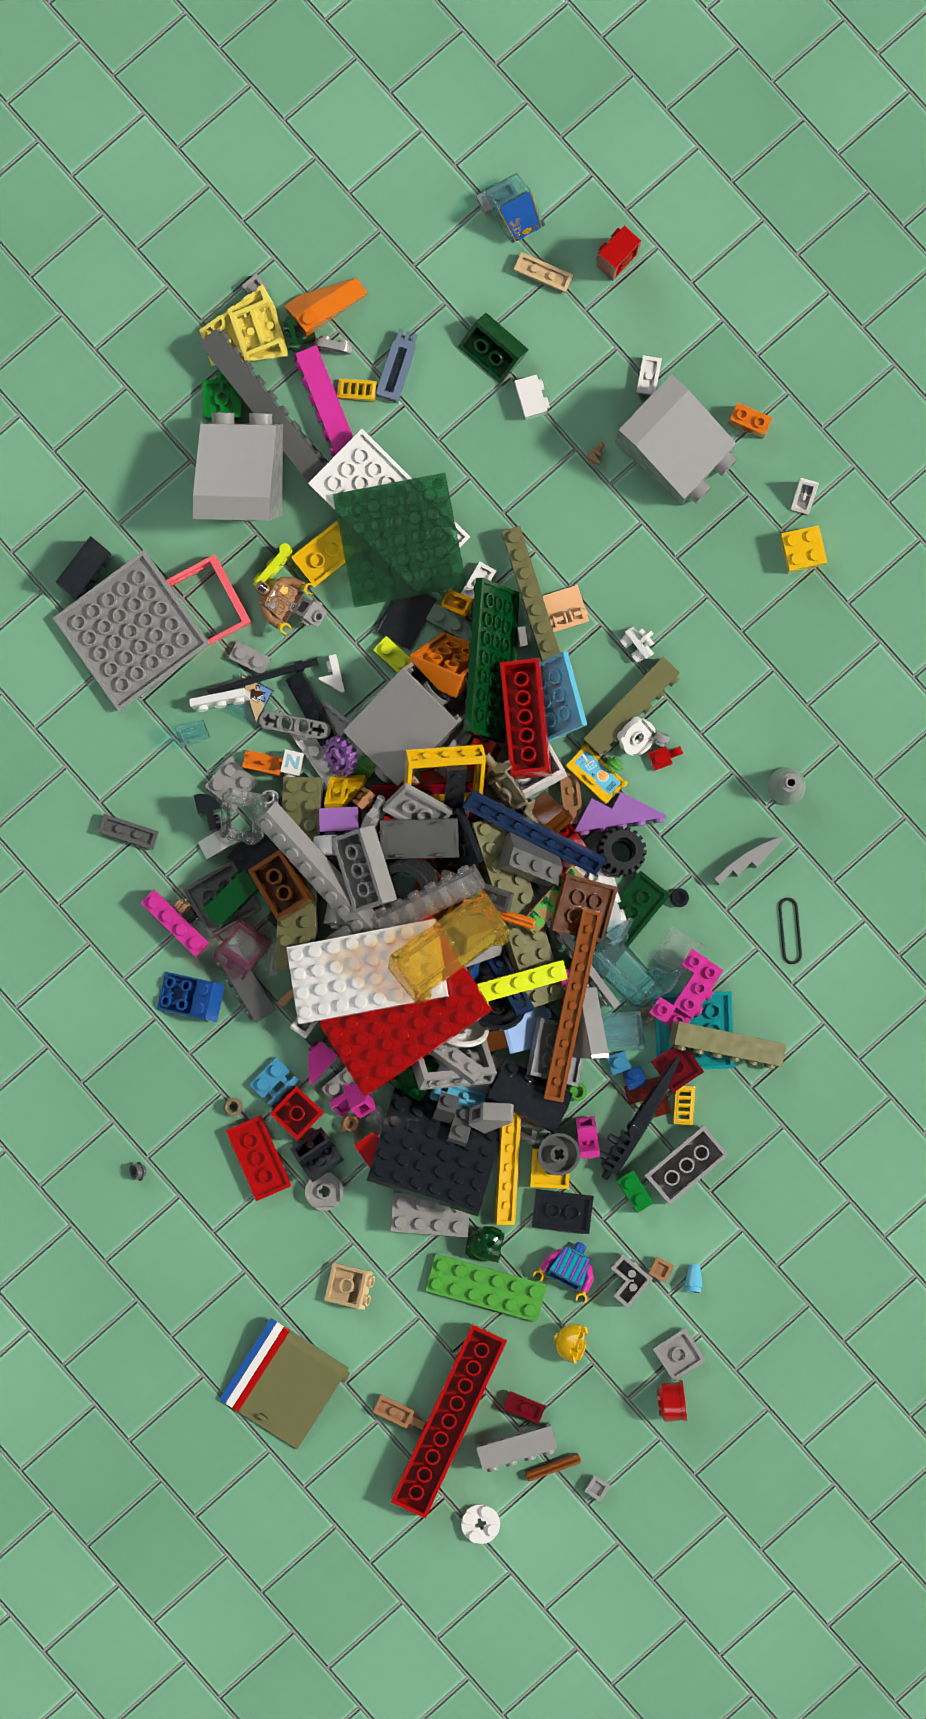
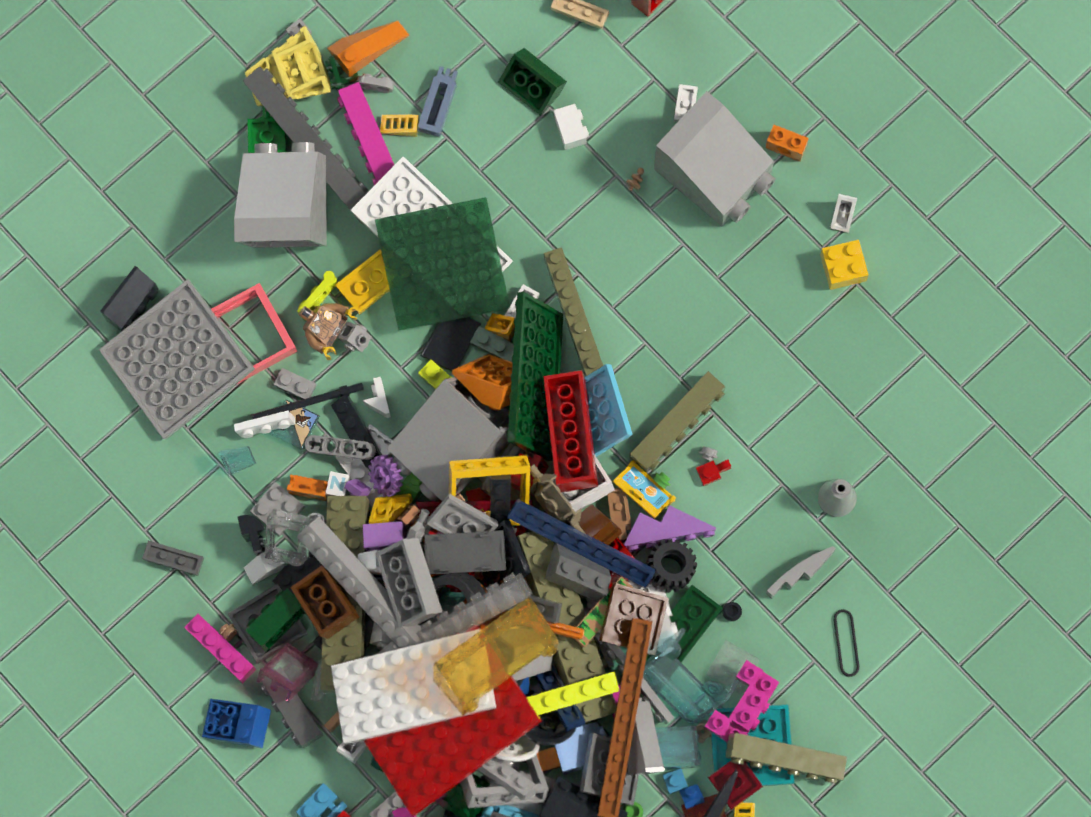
camera: 10 degrees right, 10 degrees down
dark pink slope [308,1041,338,1085] -> none
light grey plate [517,626,531,648] -> none
light nougat hinge [543,585,589,632] -> none
white plate [617,717,655,756] -> none
white hips [620,627,654,662] -> none
none -> medium lavender plate [344,479,371,496]

